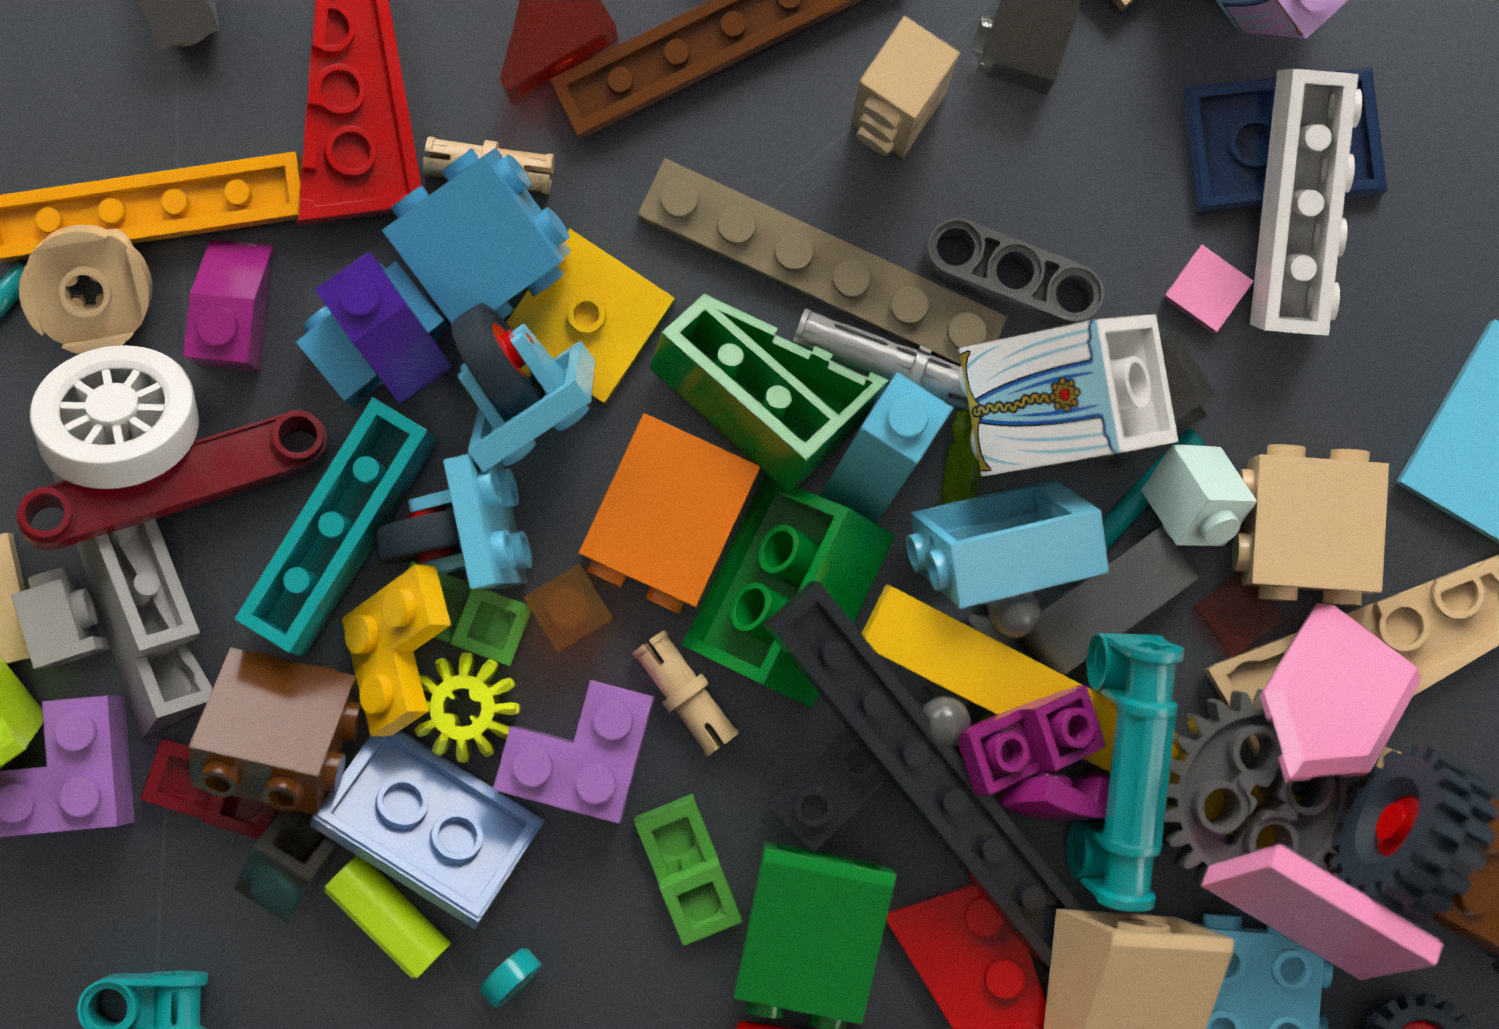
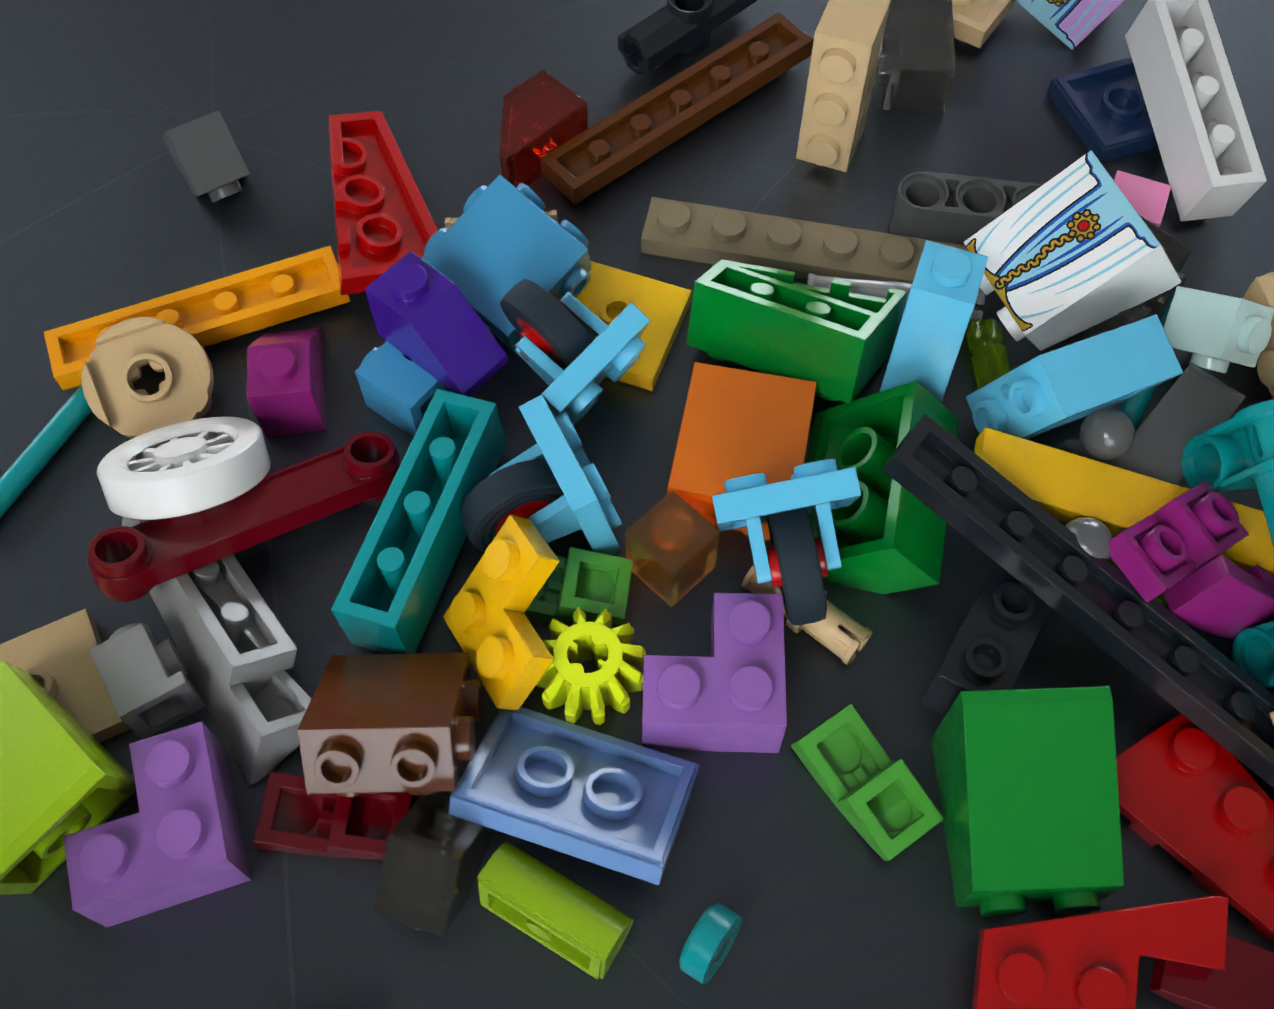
camera: 10 degrees left, 25 degrees down
none -> plate [712,459,861,625]

